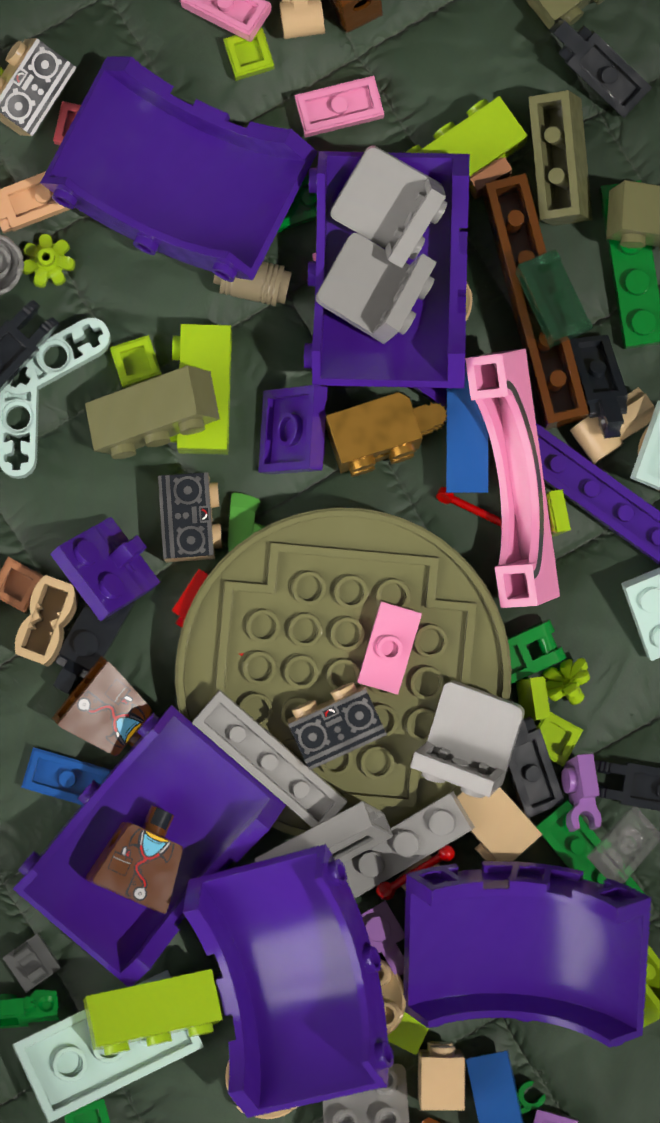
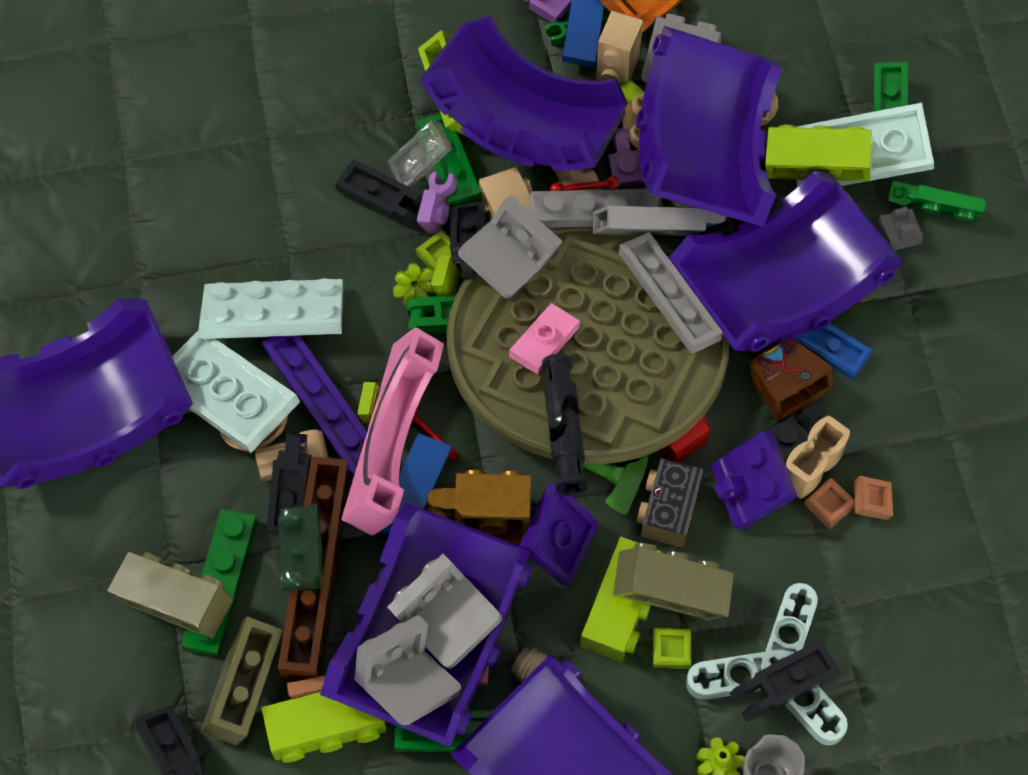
camera: 155 degrees left, 20 degrees down
reddish brown torso [85,806,183,914] -> none
brick [288,682,387,770] -> none
none -> black piece [542,354,588,496]

